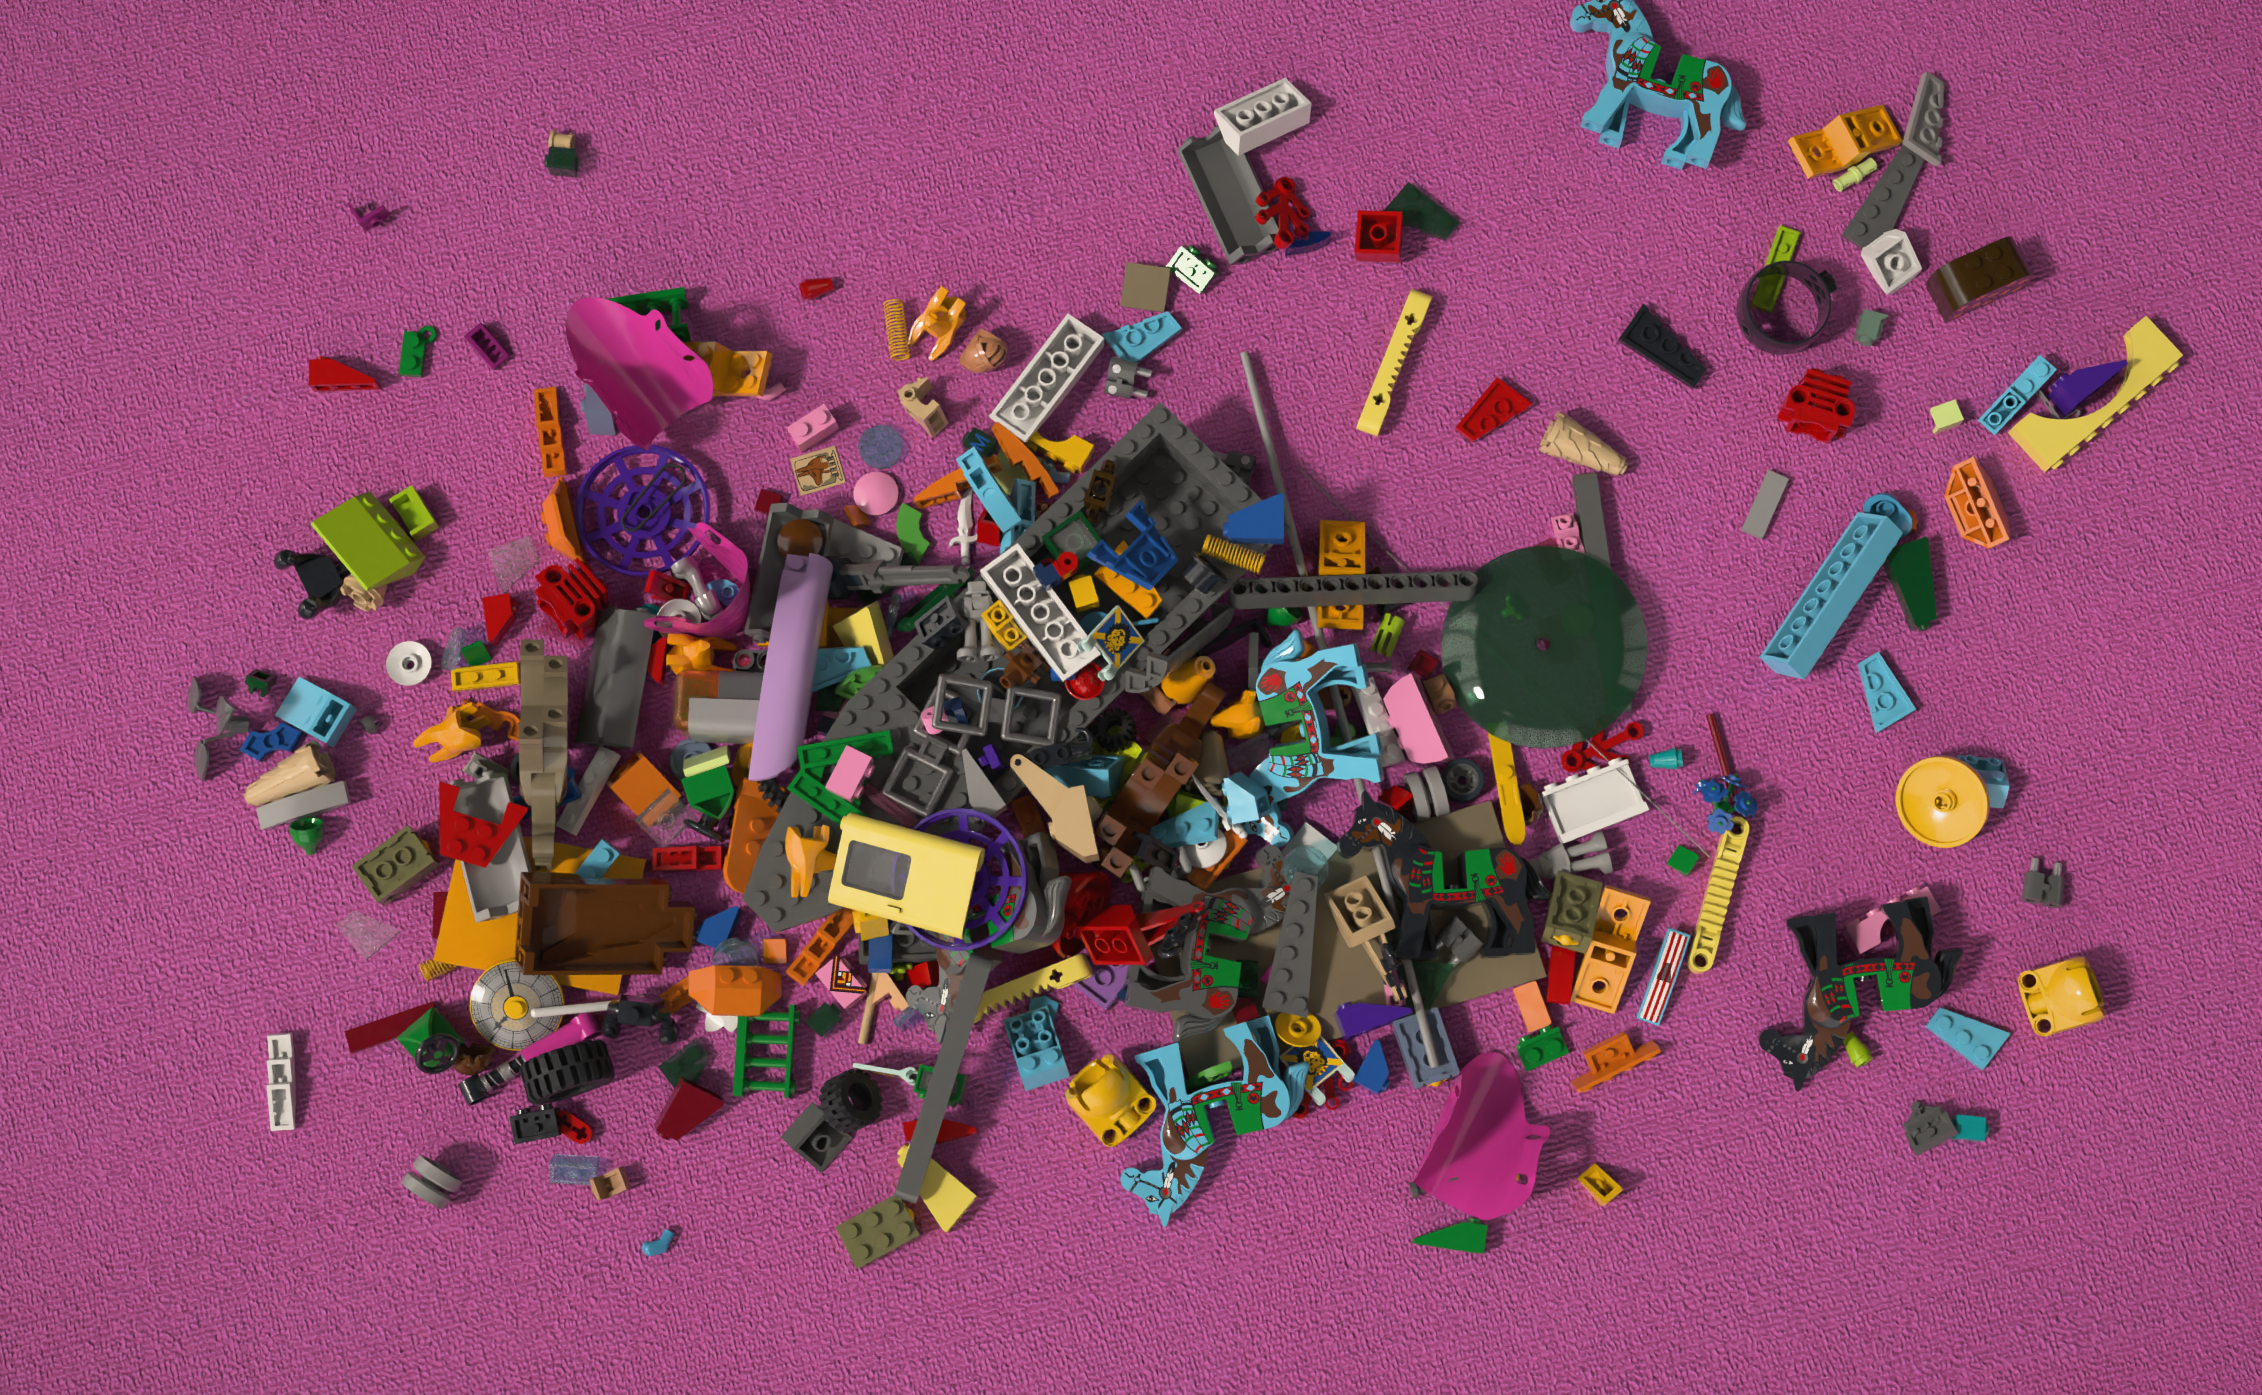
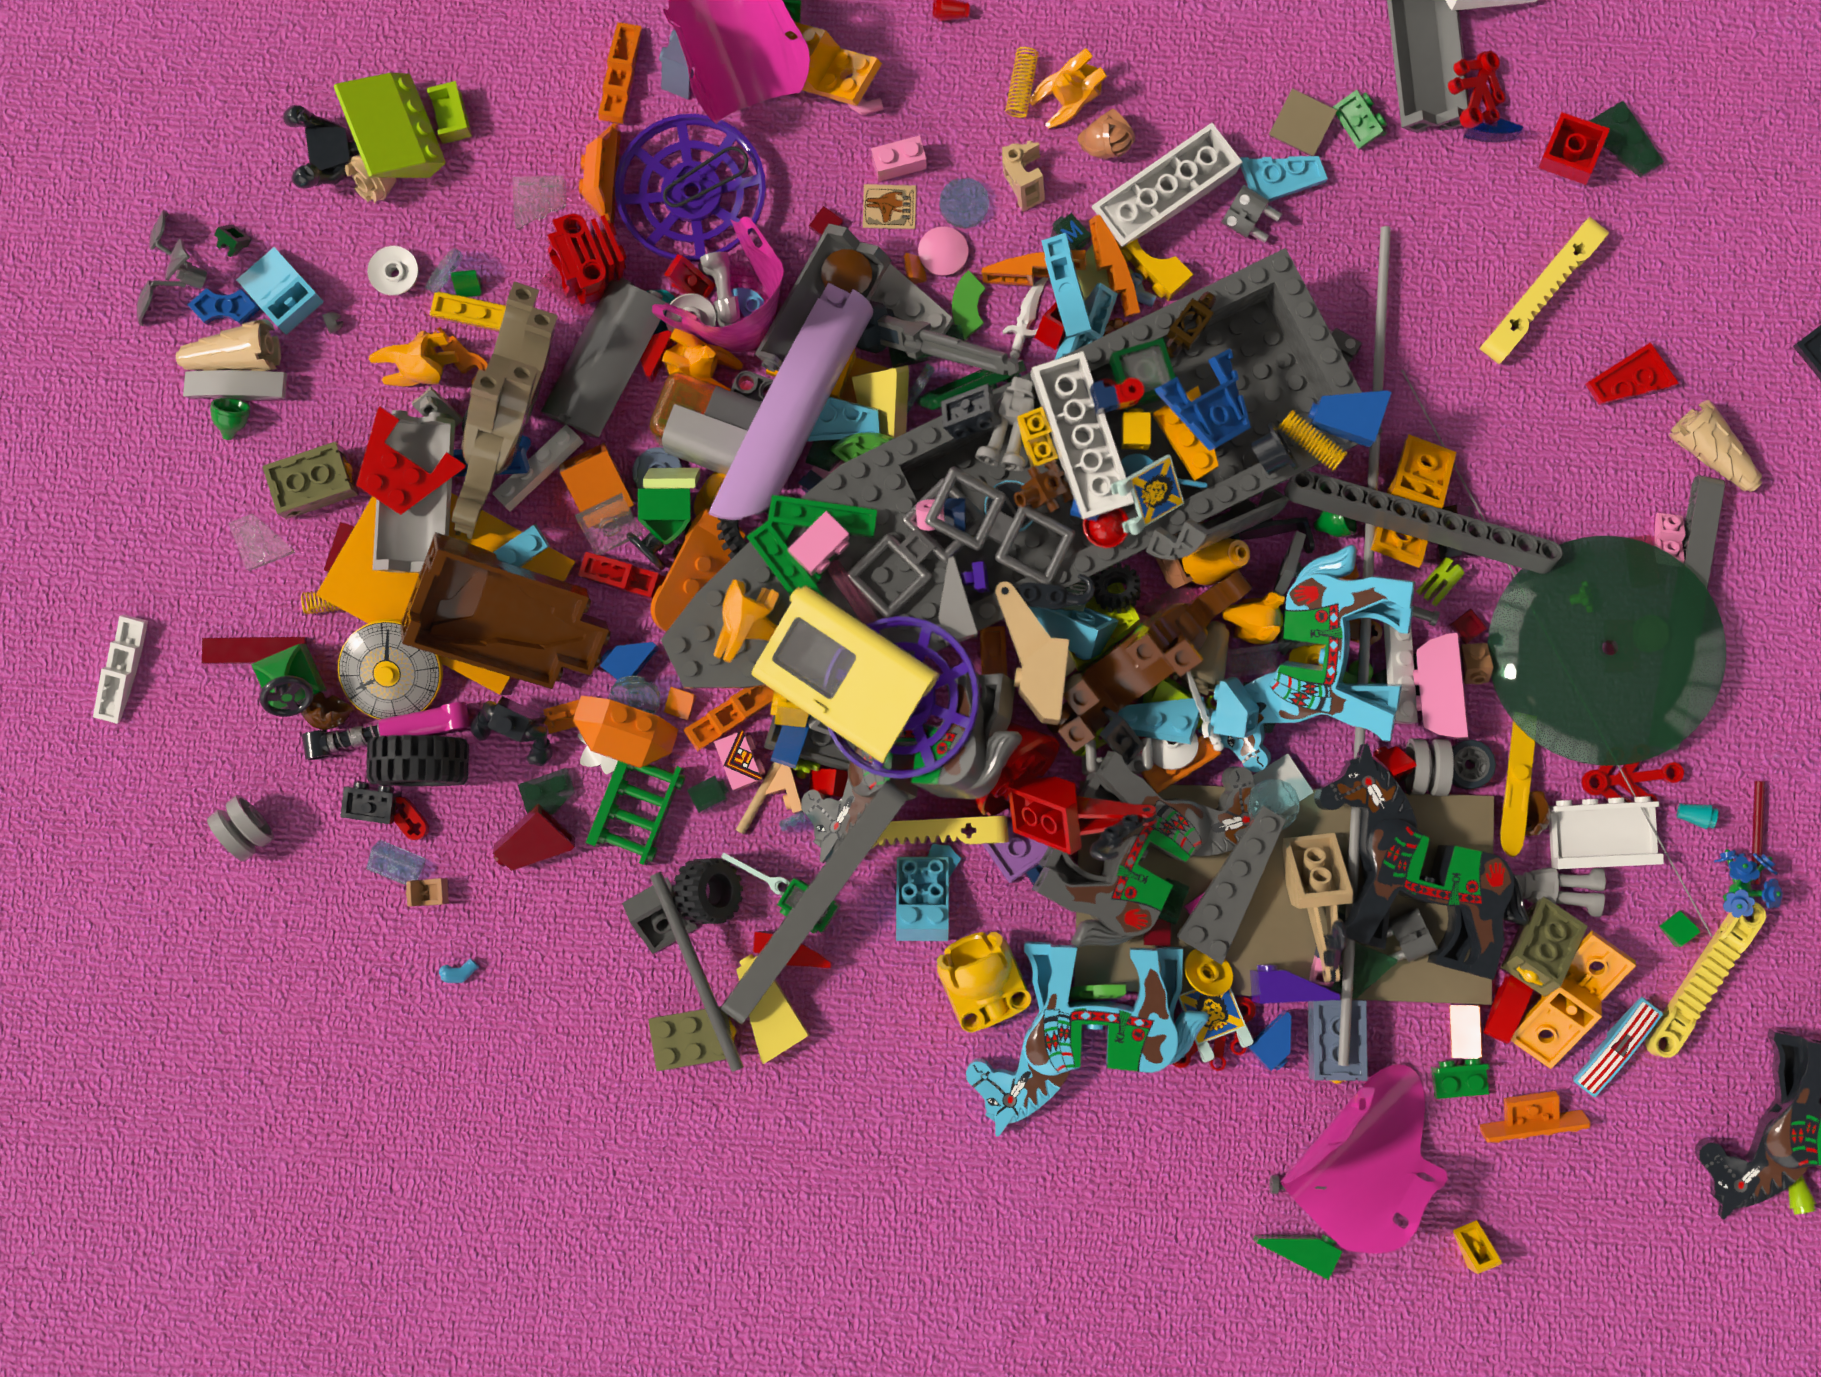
camera: 15 degrees right, 5 degrees up
red slope [482,593,519,646] -> none
white bar [531,994,644,1018] -> none
none -> dark grey piece [650,871,744,1072]

